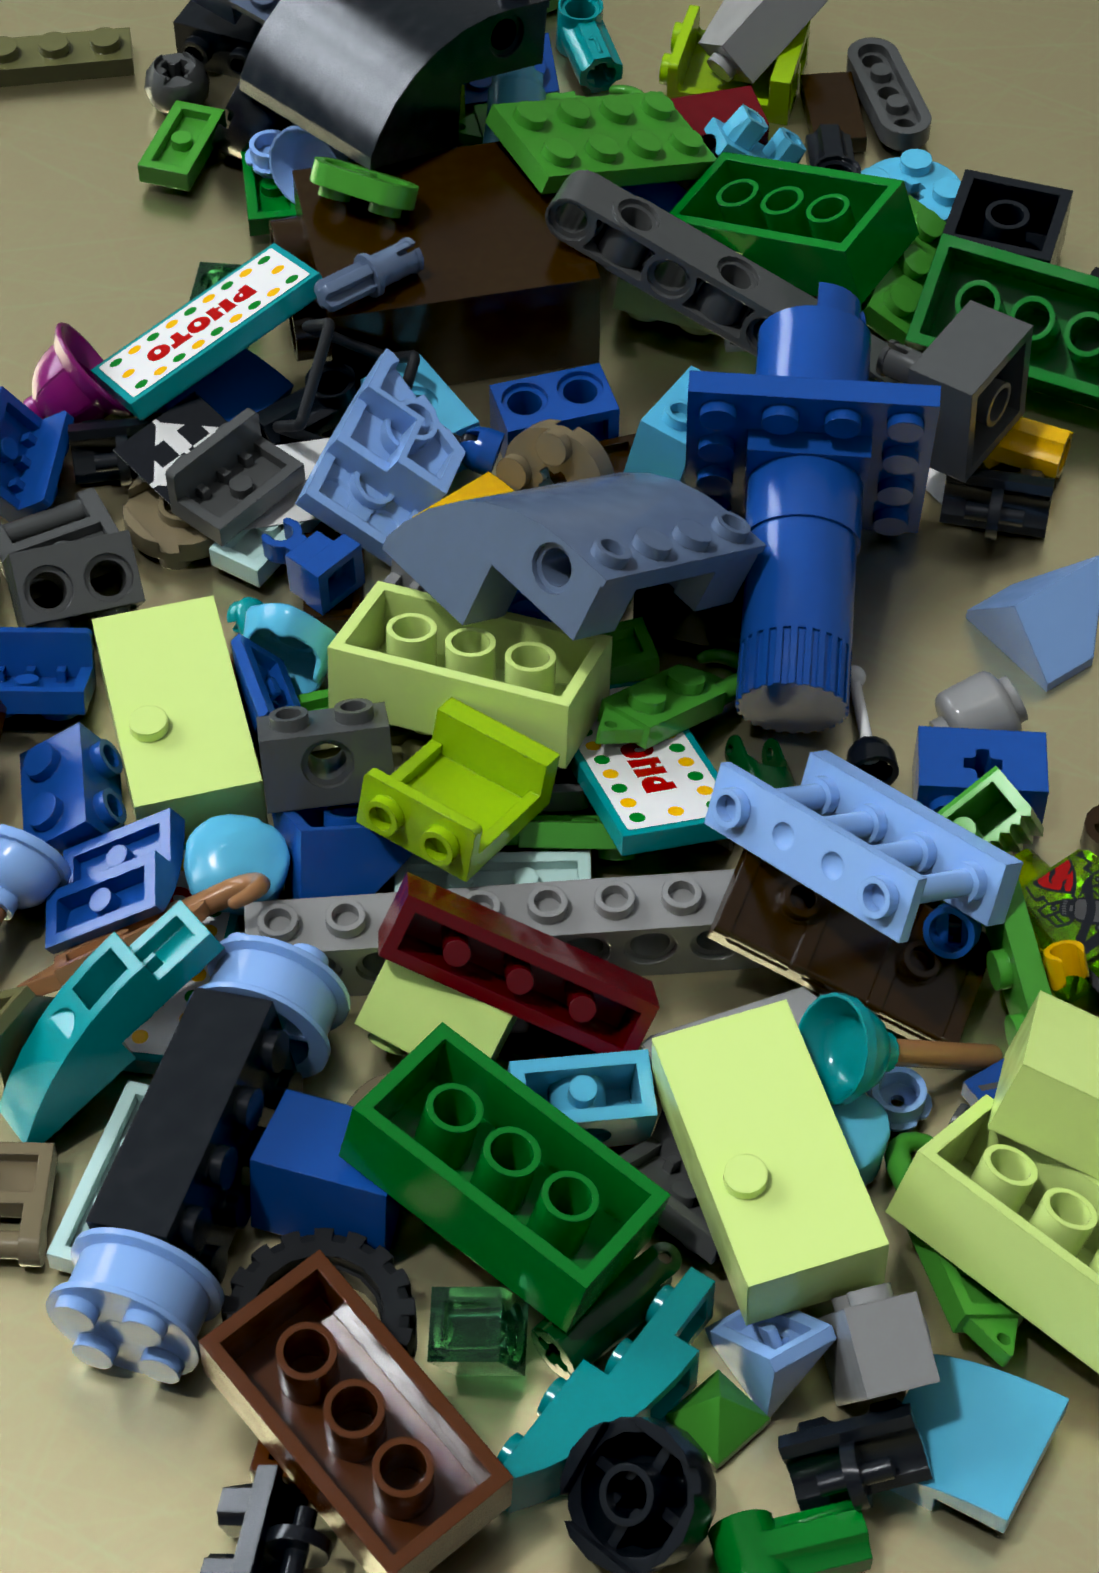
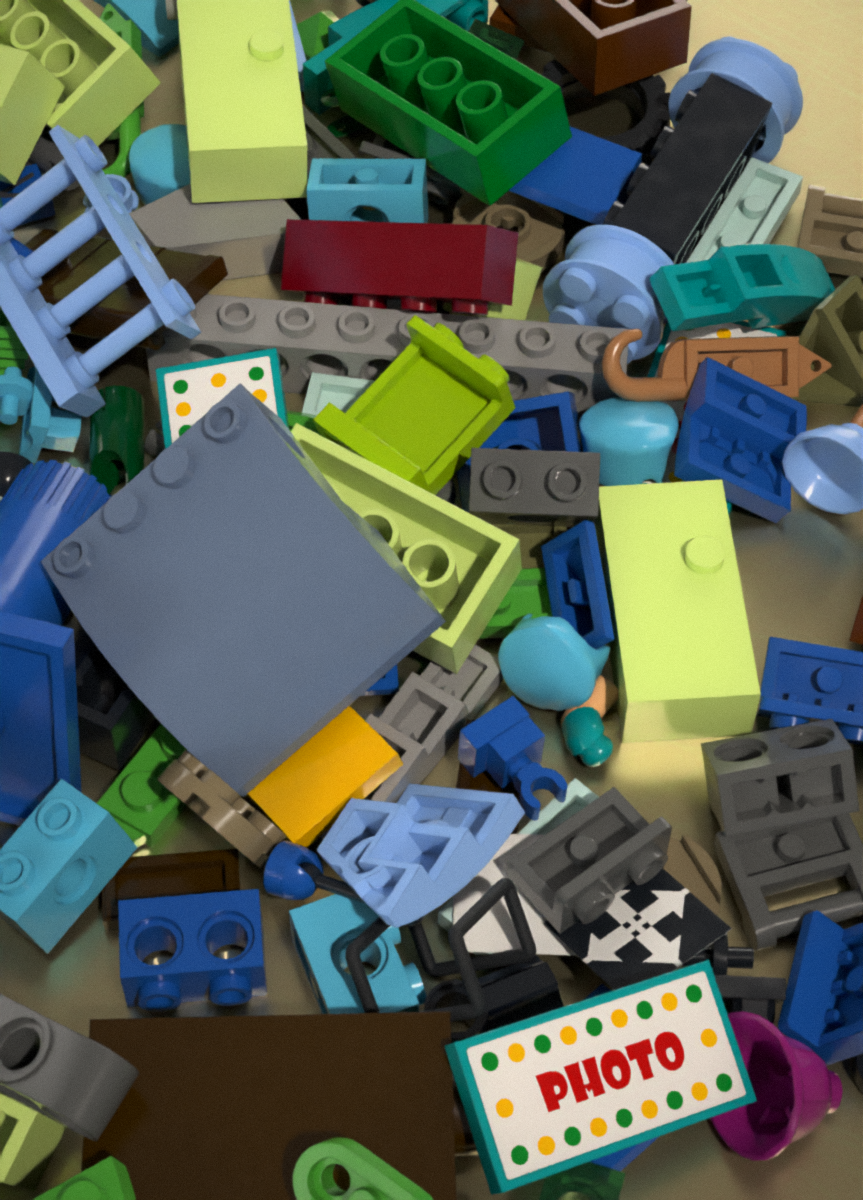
camera: 170 degrees left, 5 degrees up
blue bracket [20,722,127,854] -> none
sand blue axle [314,237,424,312] -> none
teal piece [798,992,1003,1106] -> none

